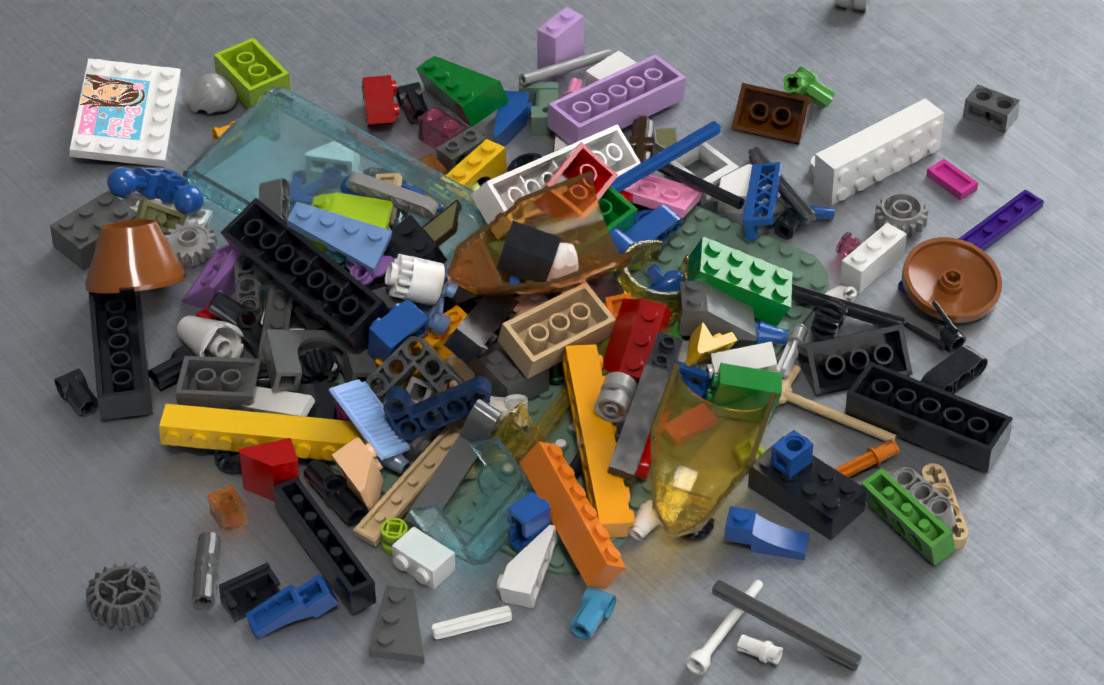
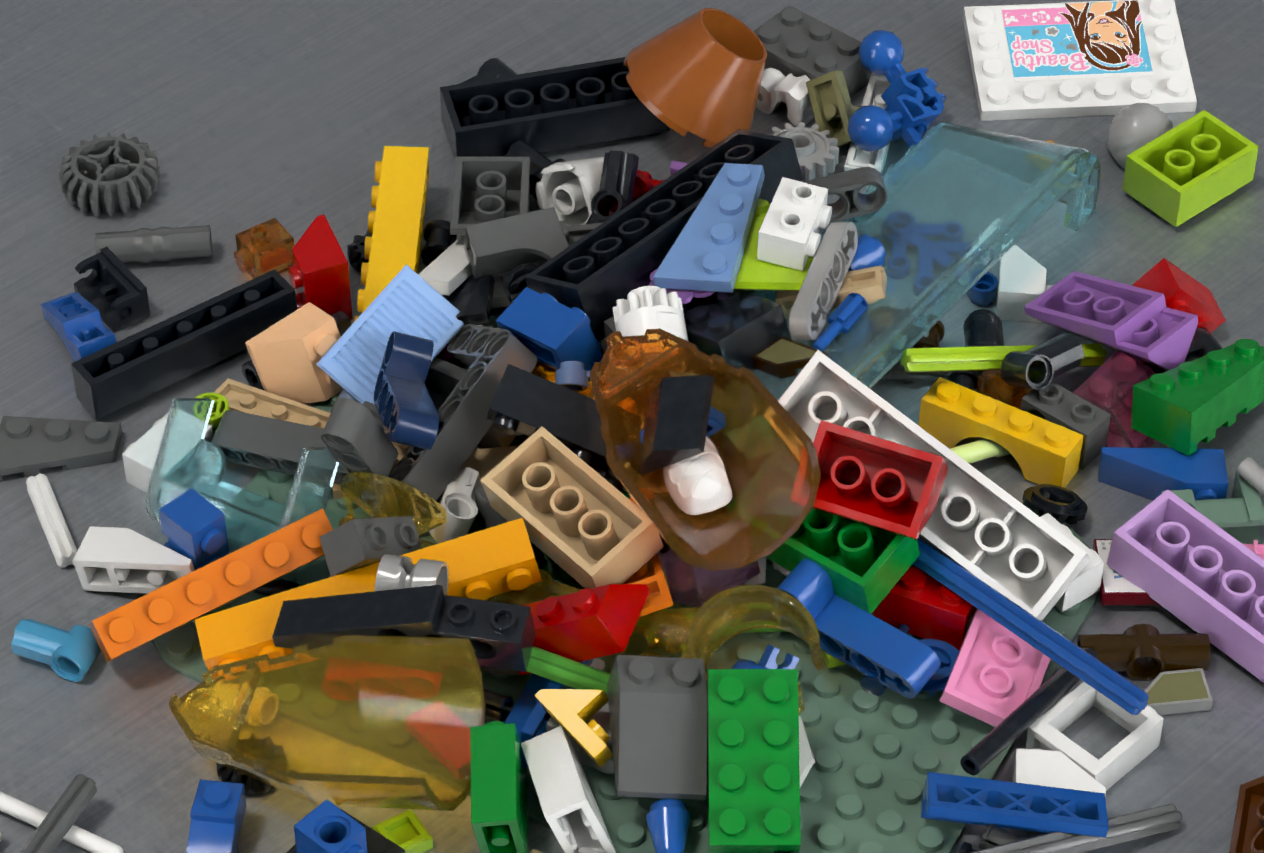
camera: 85 degrees right, 0 degrees up
none -> dark grey brick [319,516,422,577]
none -> white brick [757,177,832,271]
none -> lime axle [900,343,1106,372]
none -> black piece [1001,333,1085,390]
none -> medium lavender slope [1024,271,1198,371]

